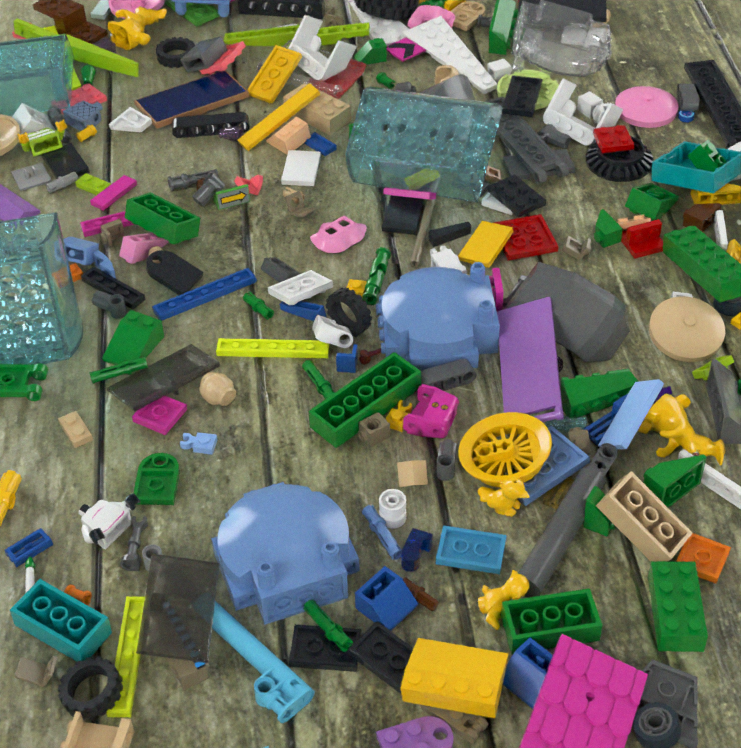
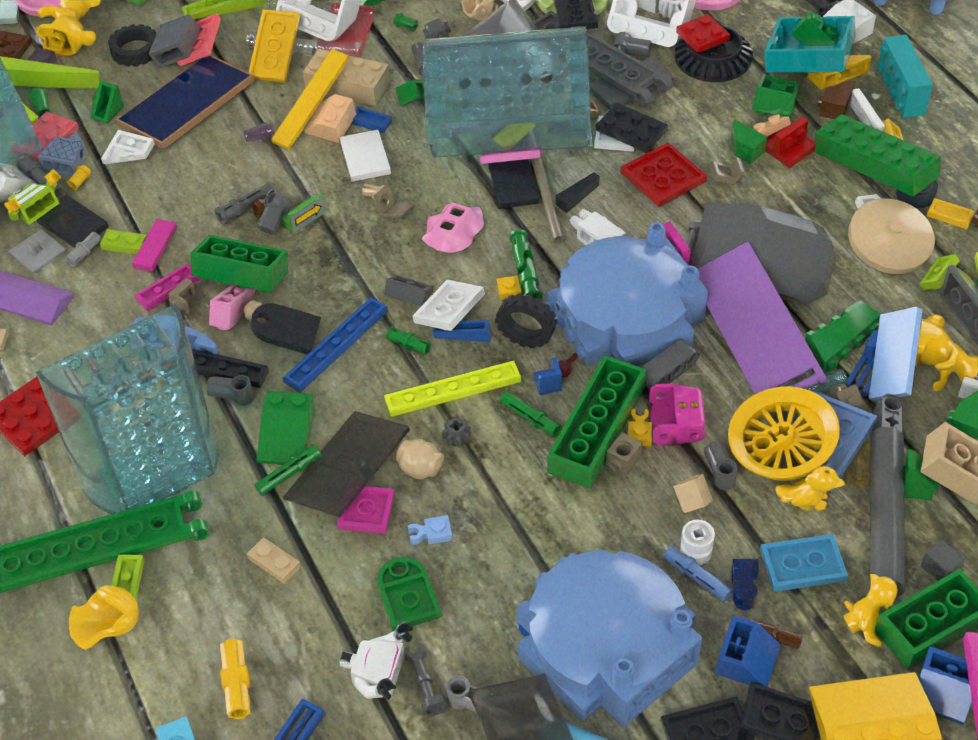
camera: 20 degrees left, 5 degrees up
black beam [172,112,250,138] -> none
coral tile [234,175,263,195] -> none
green pin [303,599,353,652] -> none
white piece [312,315,353,348] -> none
yellow tile [458,221,513,268] -> none
none -> green slope [90,80,124,123]
none -> dark grey gear [442,418,471,447]
none -> dark grey brick [920,539,965,581]

